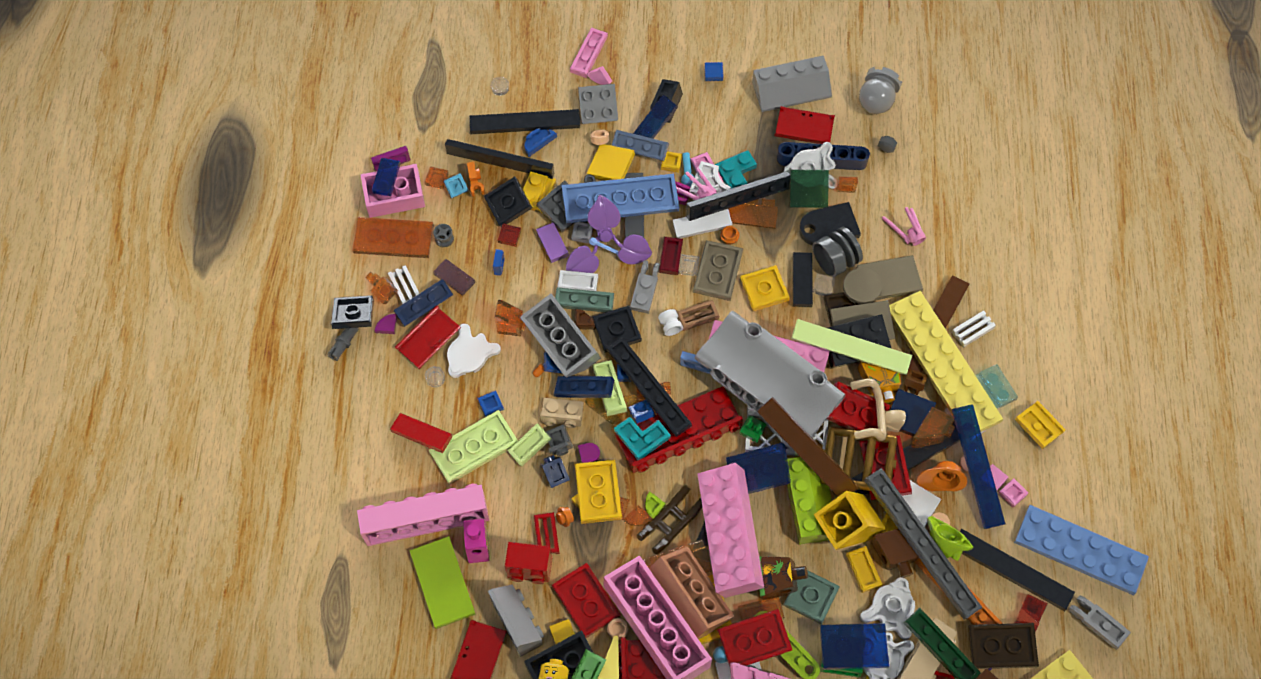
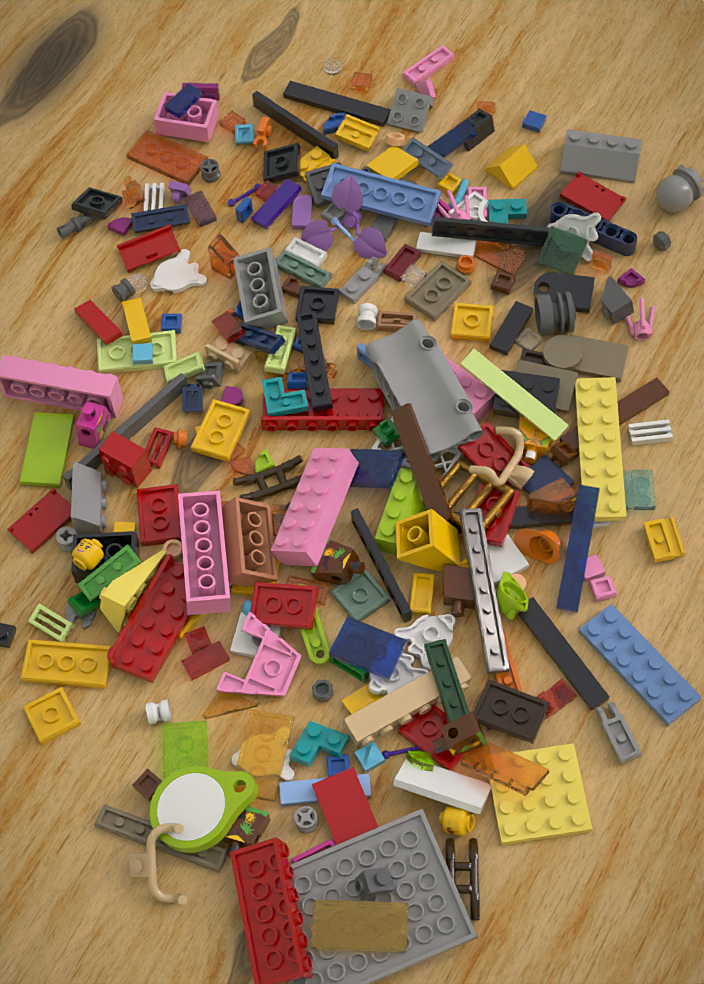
camera: 30 degrees right, 5 degrees down
none -> light grey wheel [56,526,76,552]
none -> dark grey tile [63,373,188,490]
none -> dark grey wheel [111,278,135,302]
none -> yellow tile [122,298,152,345]
none -> medium azure tile [132,343,154,364]
none -> medium lavender tile [168,180,192,204]
none -> clear red tile [212,311,245,344]
none -> dark purple hinge [228,184,262,207]
none -> dark purple tile [251,179,302,230]
none -> yellow plate [335,114,380,152]
none -> clear orange tile [351,72,372,92]
none -> black tile [351,508,412,623]
none -> clear orange tile [477,101,496,114]
none -> yellow slope [485,144,538,190]
none -> reddish brown tile [491,271,516,295]
none -> dark grey slope [601,276,634,324]
none -> magenta tile [617,268,645,288]

